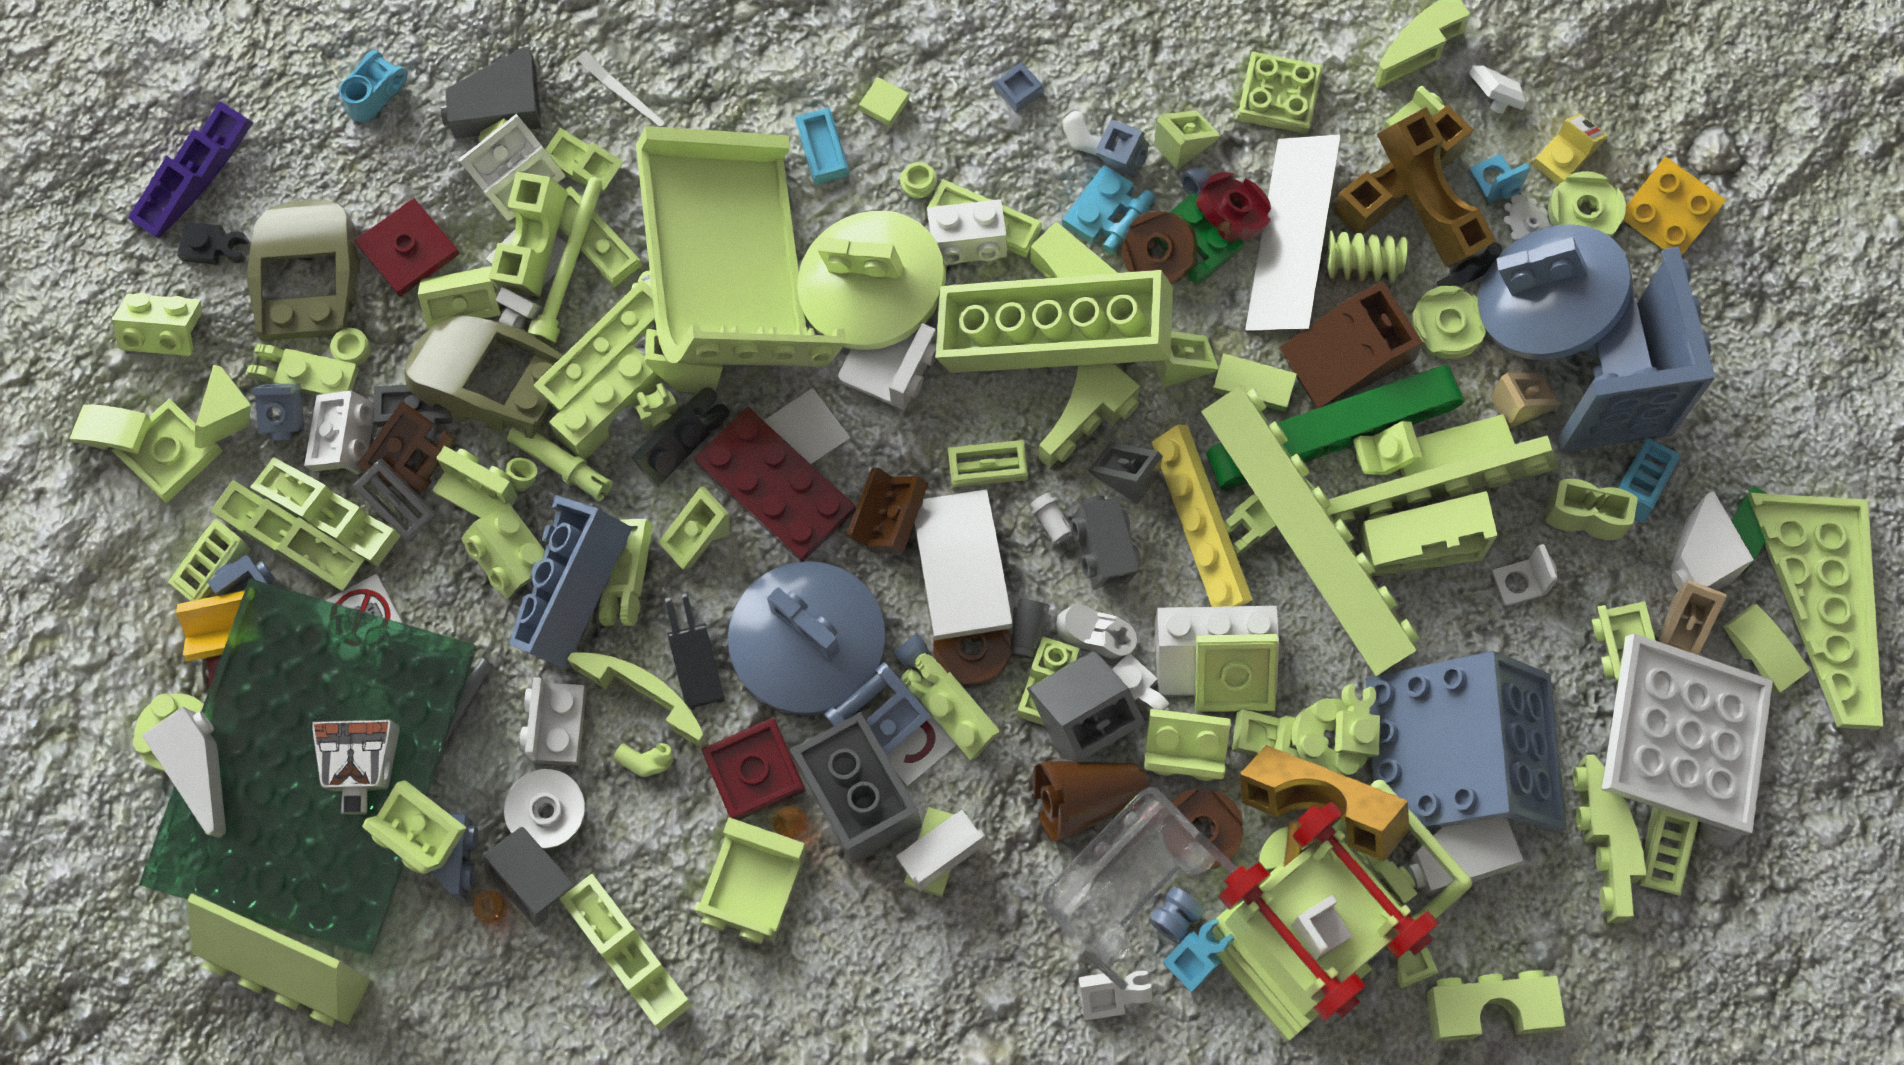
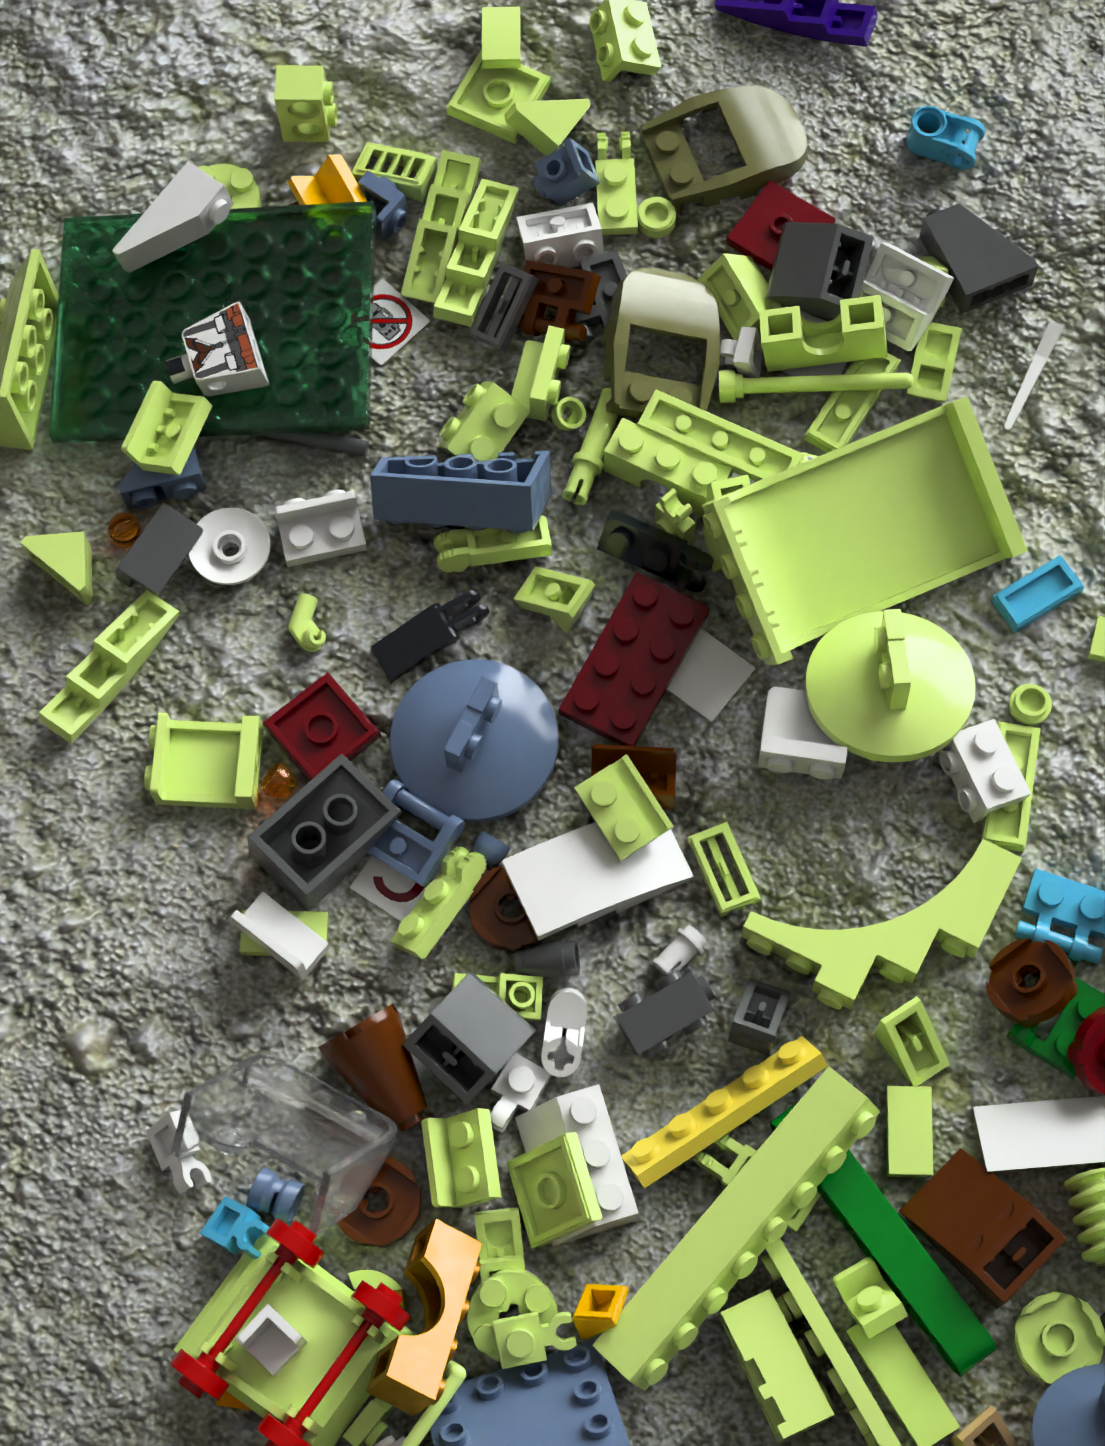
camera: 75 degrees right, 0 degrees up
black plate [177,222,249,265] -> none
yellowish green slope [567,652,708,749] -> none
yellowish green brick [935,270,1173,373] -> none
none -> yellowish green slope [20,531,93,606]
none -> yellowish green brick [274,65,337,142]
none -> yellow slope [572,1284,629,1339]
none -> yellowish green plate [574,754,674,861]
none -> dark grey slope [765,222,874,321]

